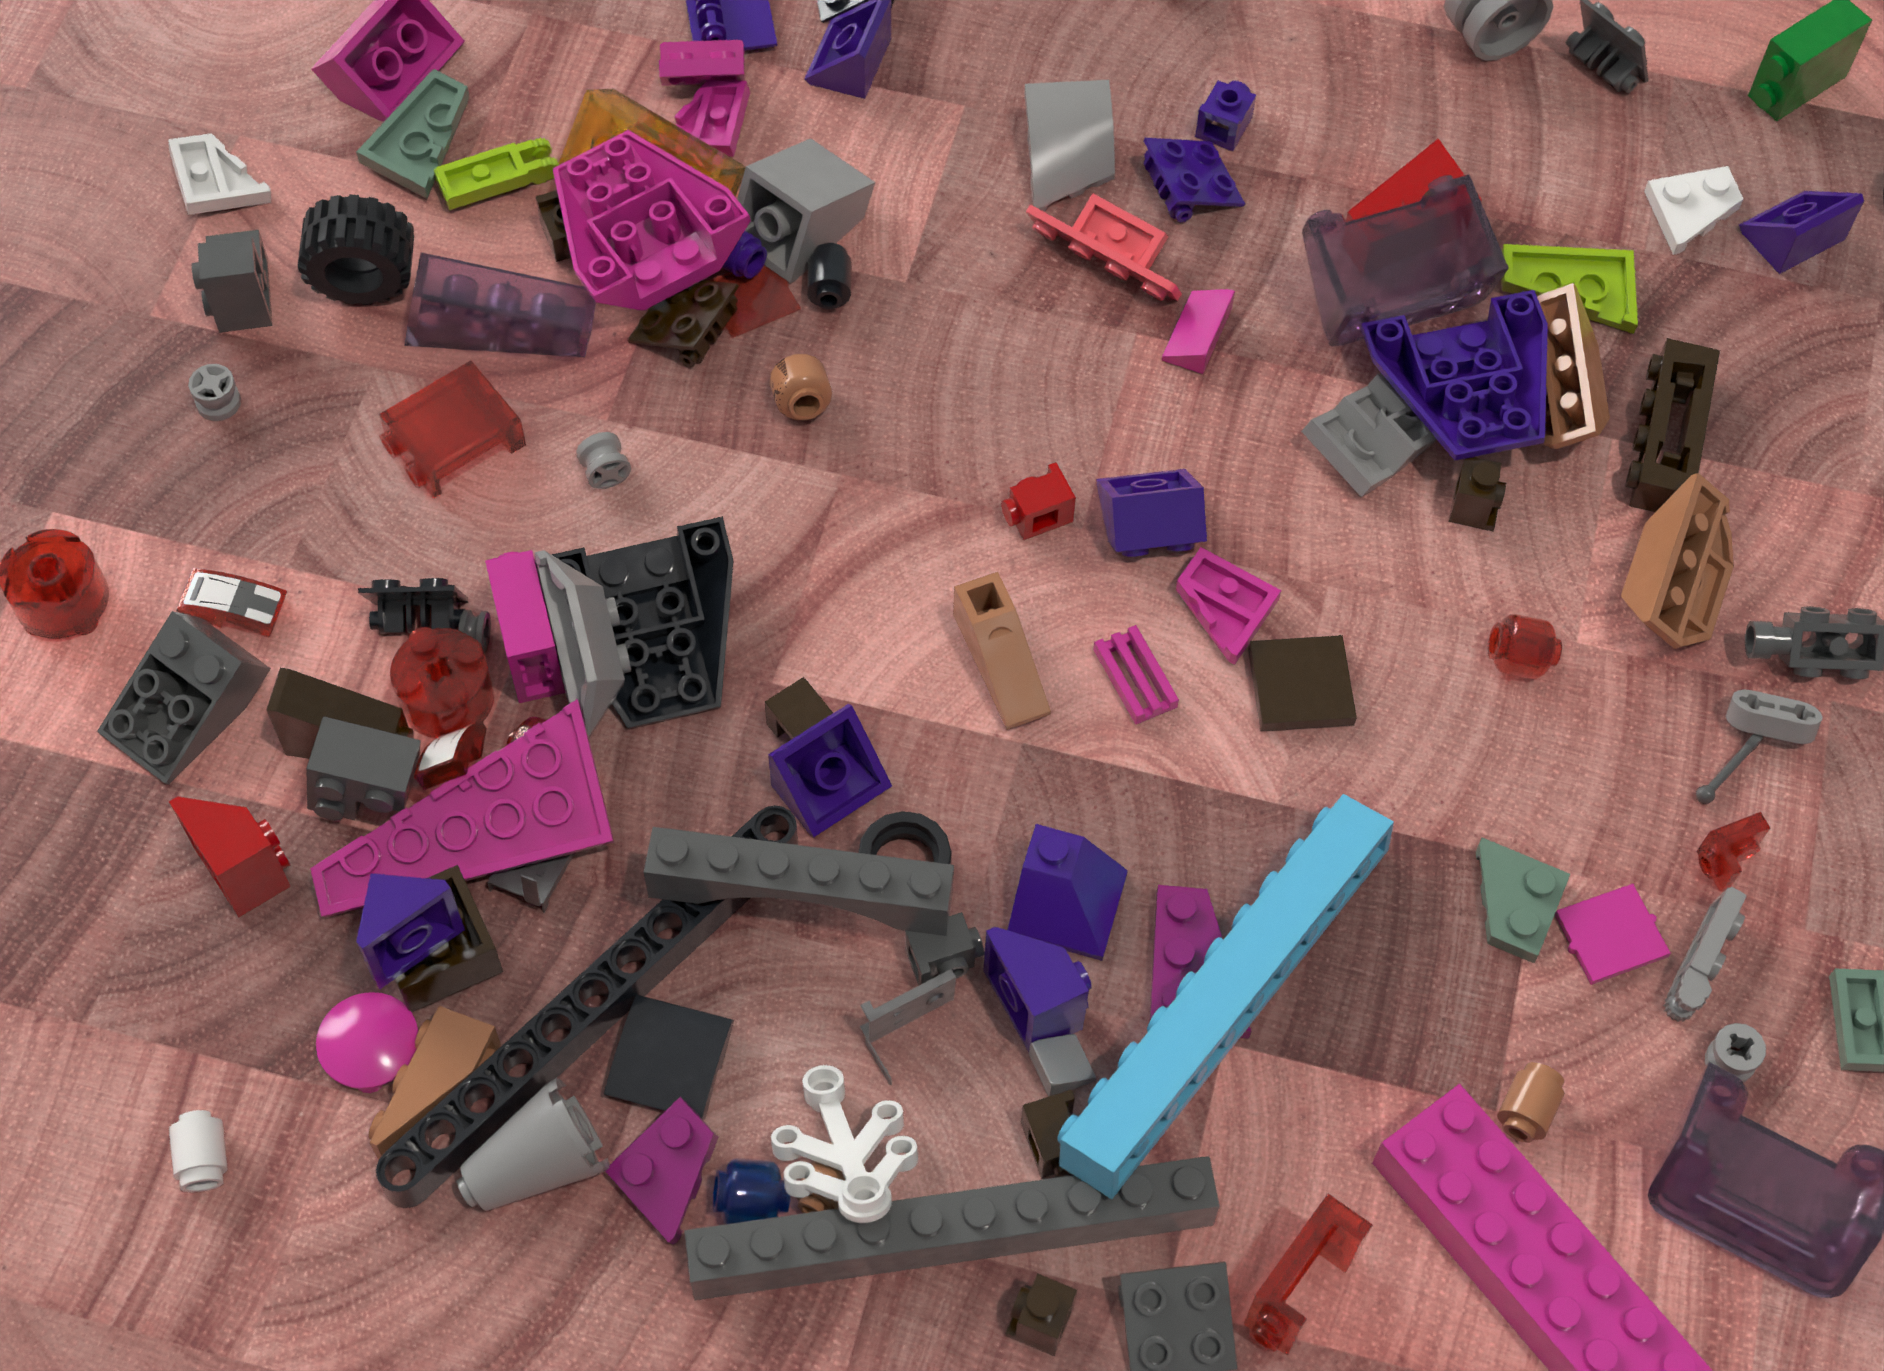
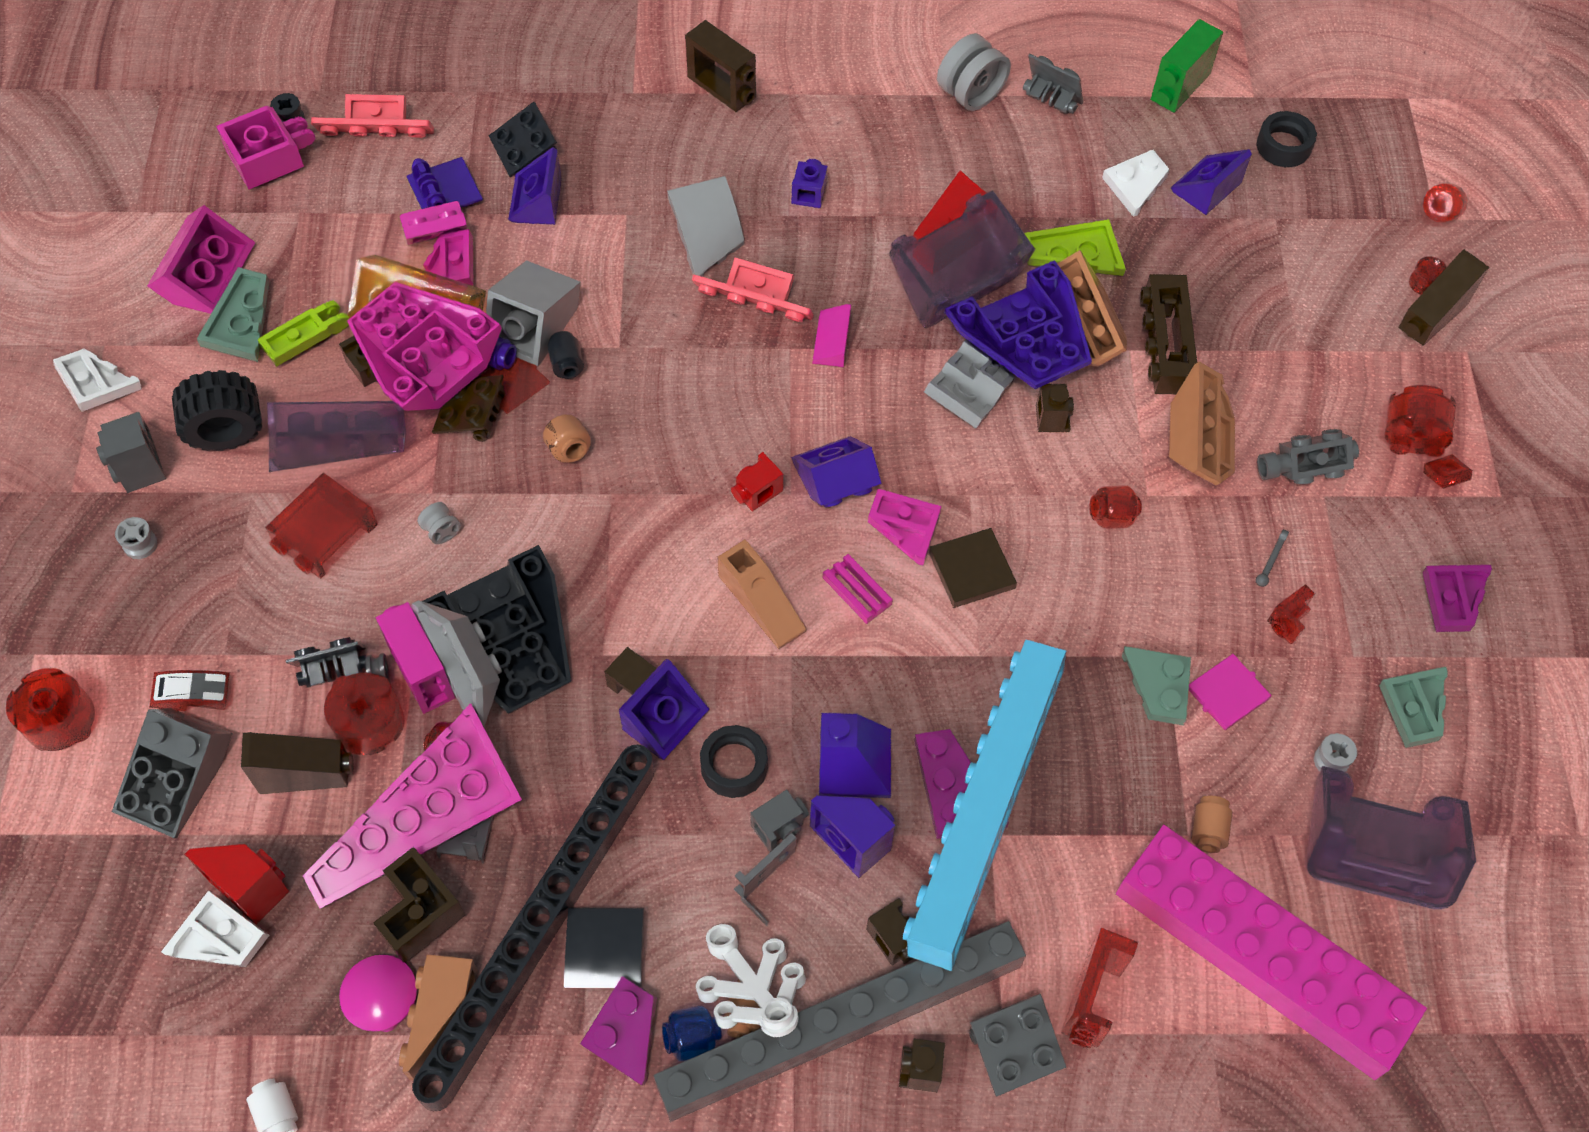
camera: 15 degrees left, 0 degrees up
dark grey brick [306,716,421,821] -> none
dark purple slope [356,873,465,989] -> none
clear red slope [414,722,487,790] -> none
light grey cone [457,1078,610,1211] -> none
dark grey arch [643,827,954,936] -> none
light grey slope [1029,1034,1096,1097] -> none
dark purple hinge [1143,137,1245,222] -> none
light grey hinge [1663,886,1747,1022] -> none
light grey beam [1725,689,1823,744] -> none
none -> white wing [161,891,270,967]

